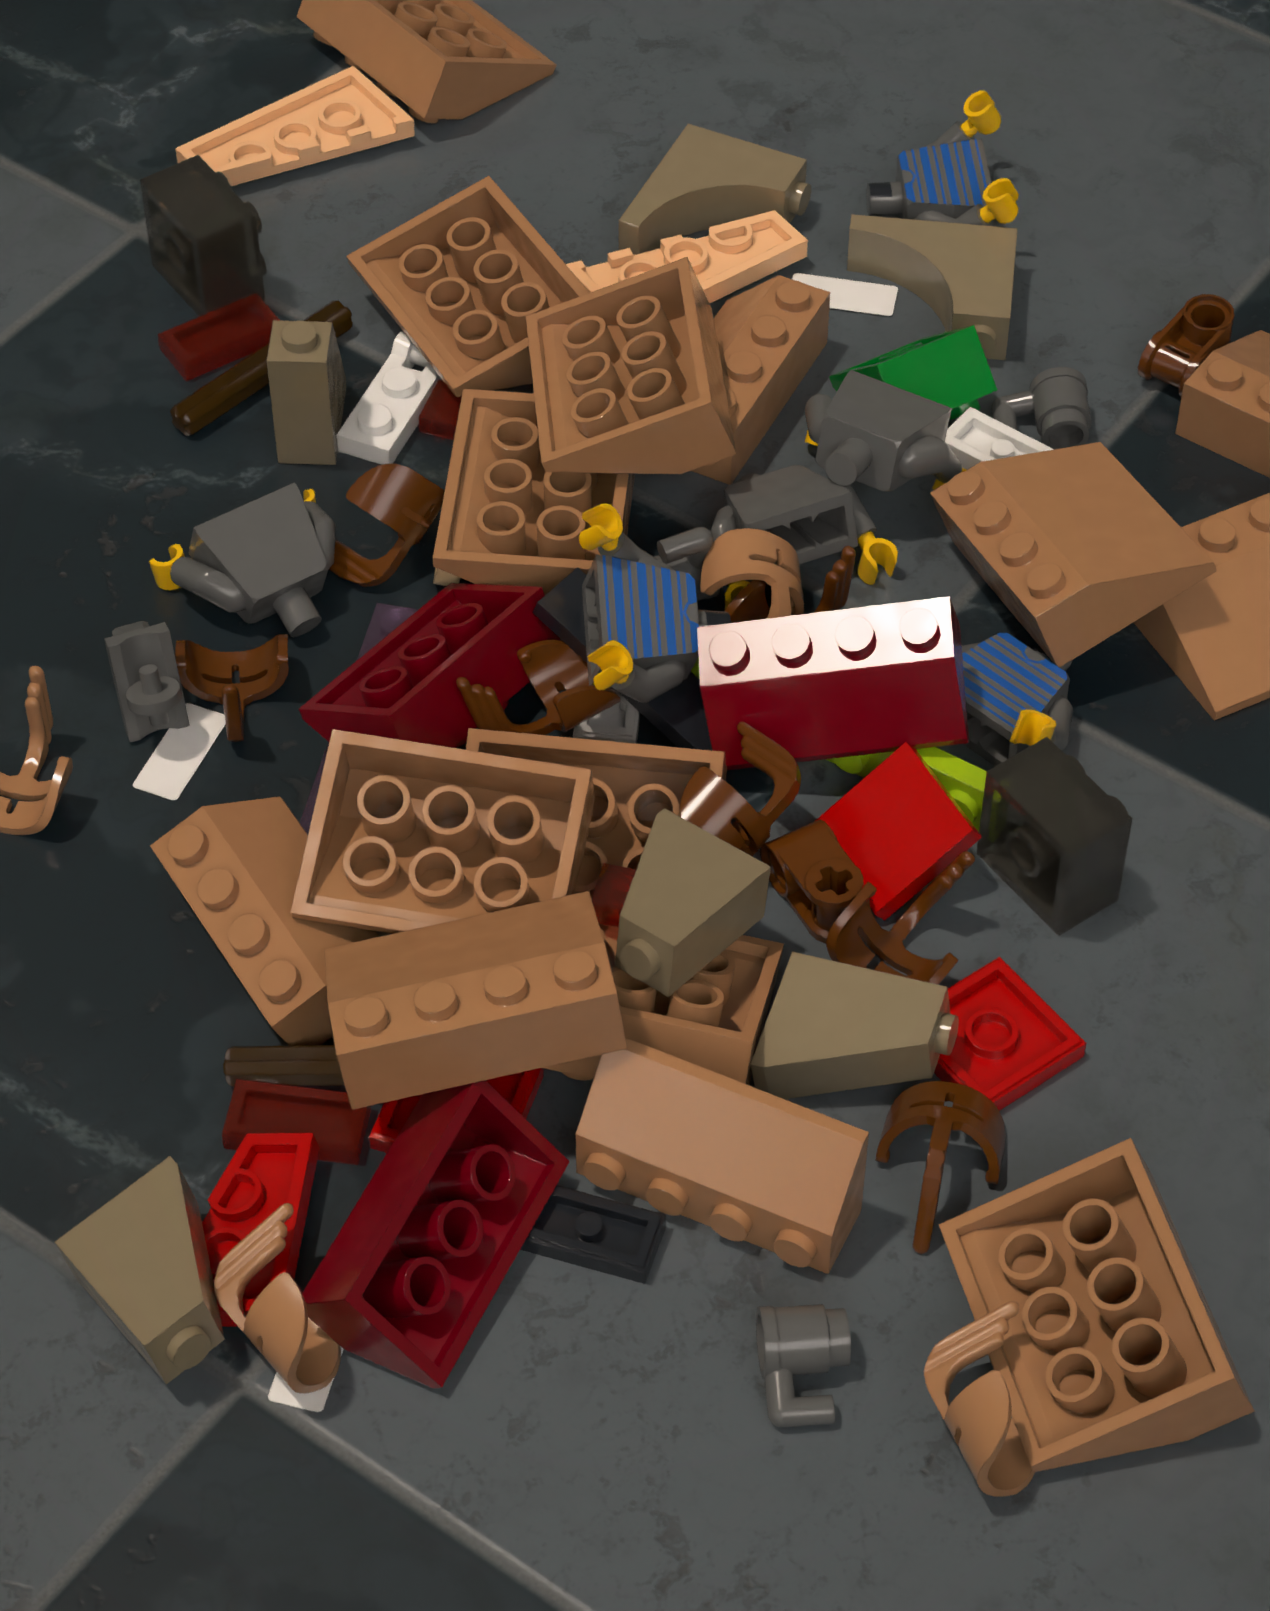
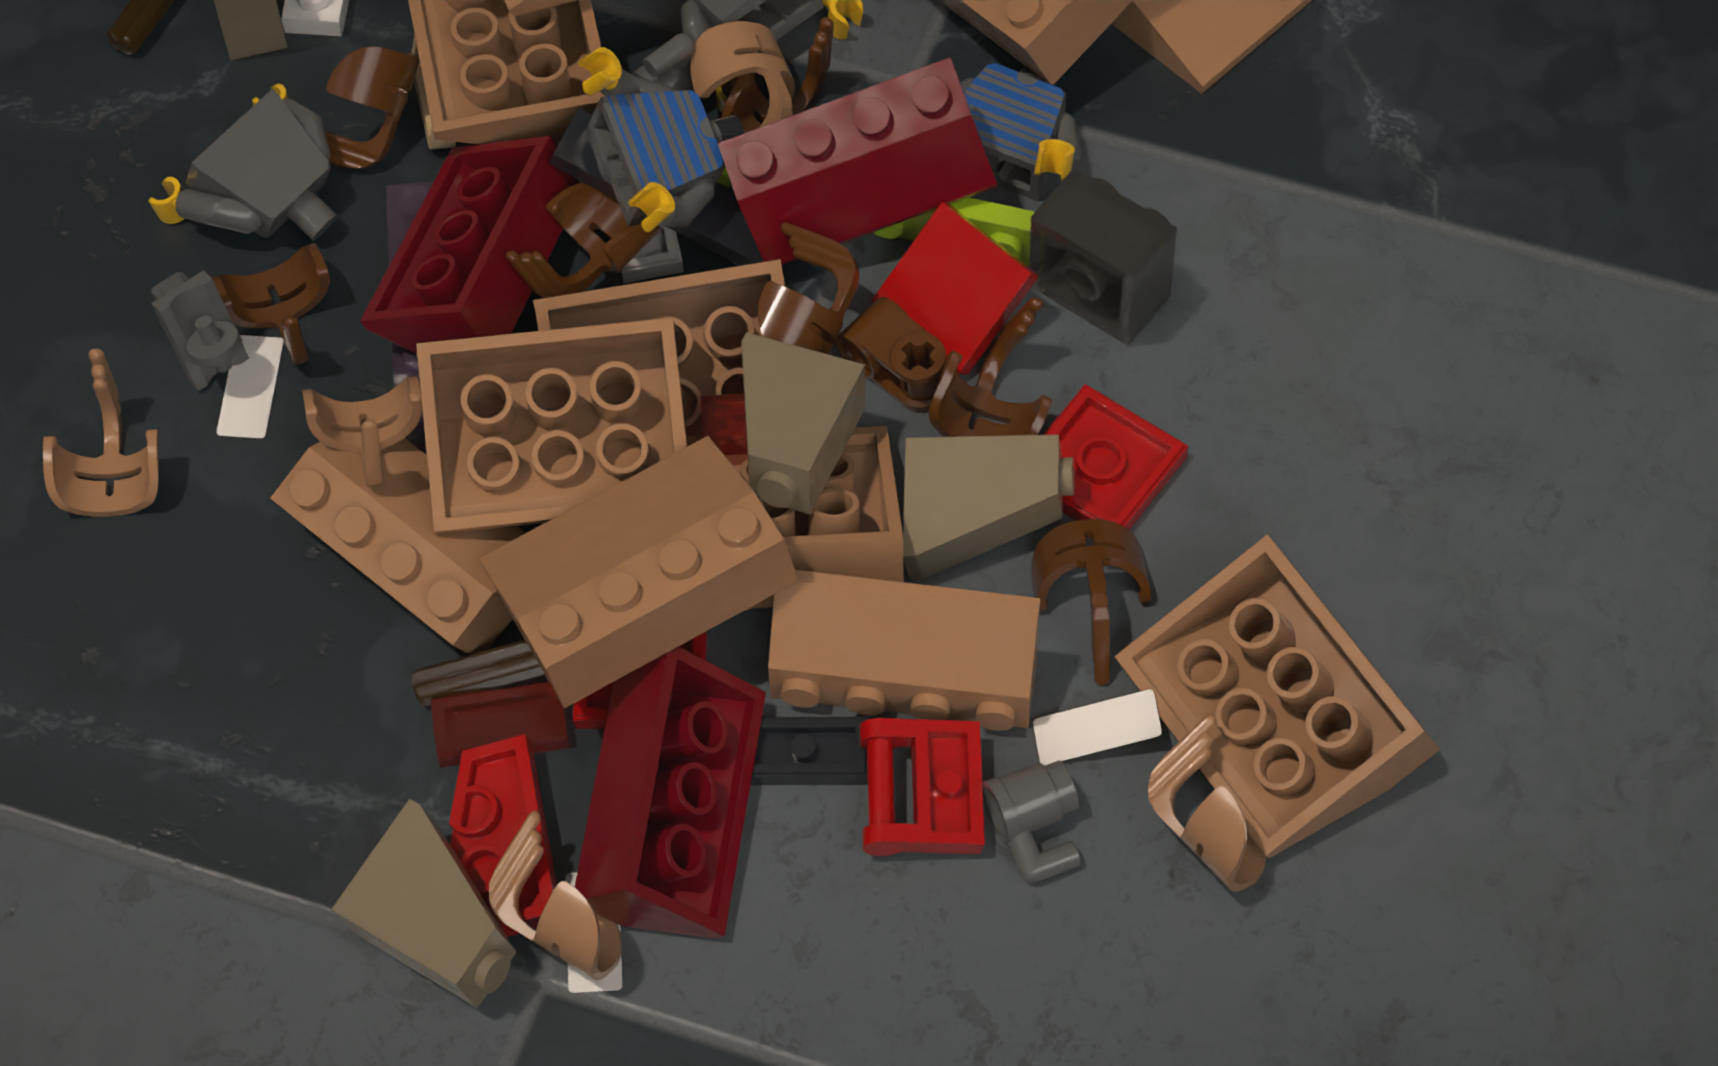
camera: 15 degrees left, 10 degrees up
none -> medium nougat helmet [302,376,422,486]
none -> red plate [860,718,985,856]
none -> white sticker [1033,689,1162,765]

